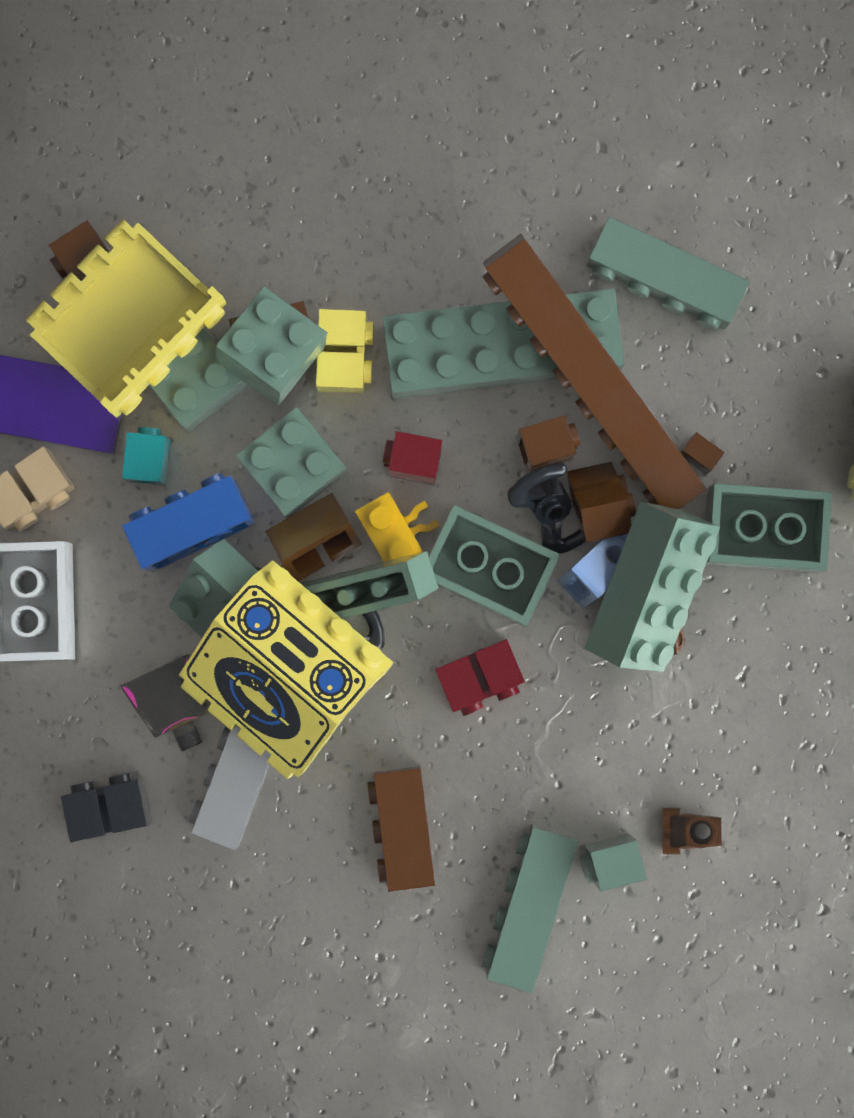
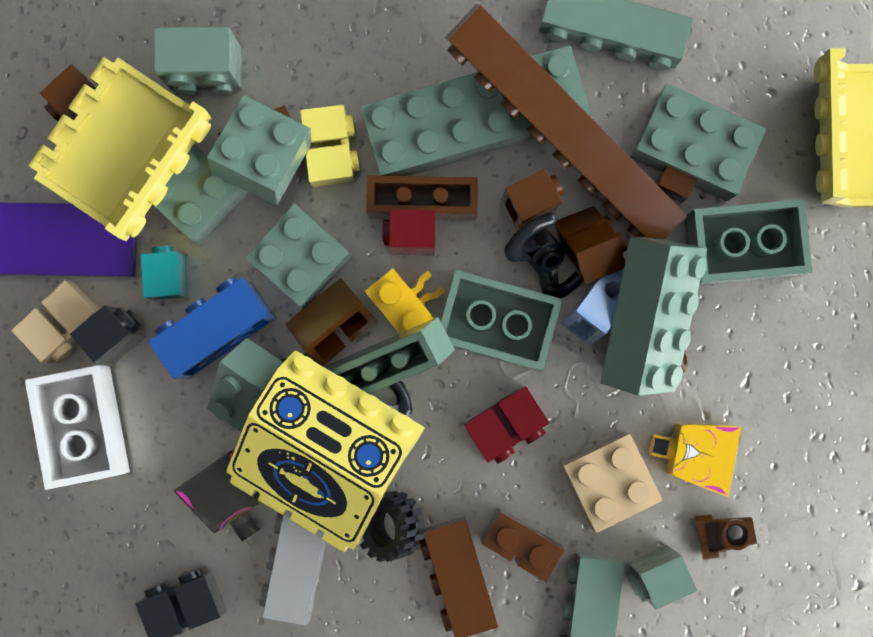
camera: 10 degrees left, 0 degrees up
none -> black piece [70,305,147,364]
none -> sand green brick [154,27,241,95]
none -> black tyre [359,491,425,562]
none -> reddish brown brick [366,175,478,220]
none -> reddish brown piece [481,508,565,583]
none -> tan brick [559,432,663,533]
none -> sand green brick [630,84,767,201]
none -> yellow torso [649,424,742,496]

